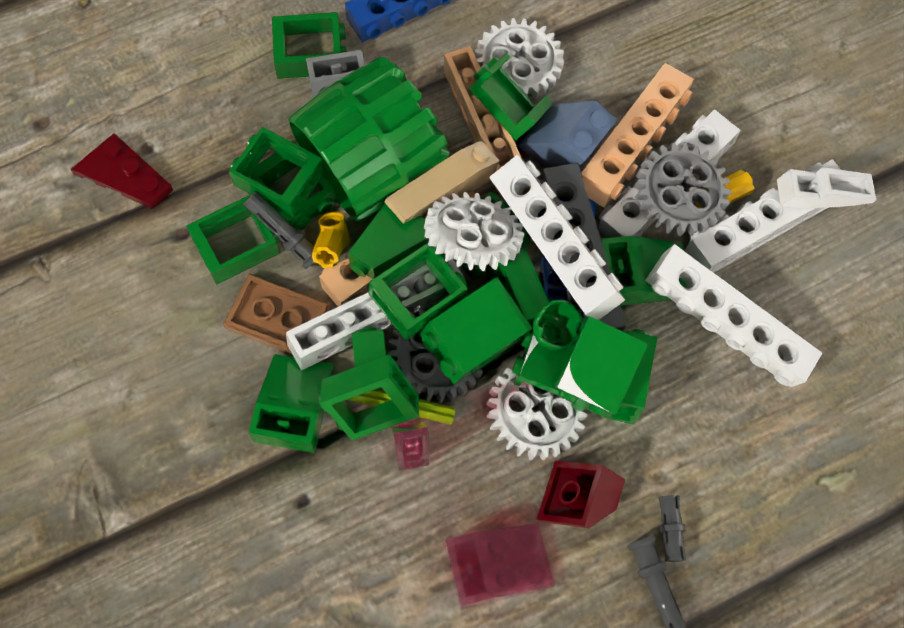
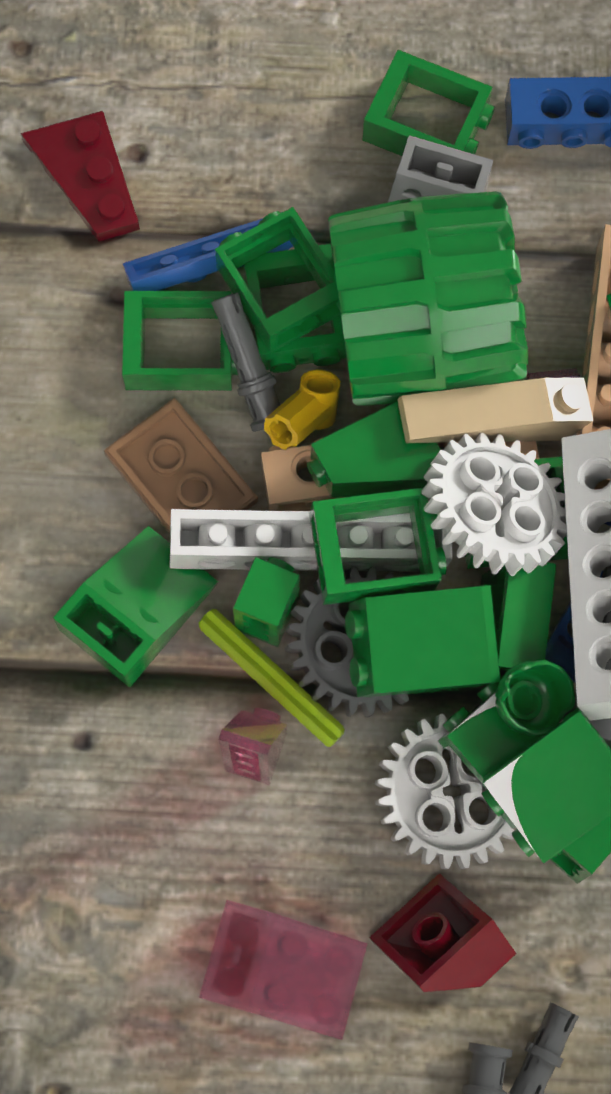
camera: 30 degrees right, 5 degrees up
green window [319,355,419,440] -> none
none -> blue plate [122,212,293,291]

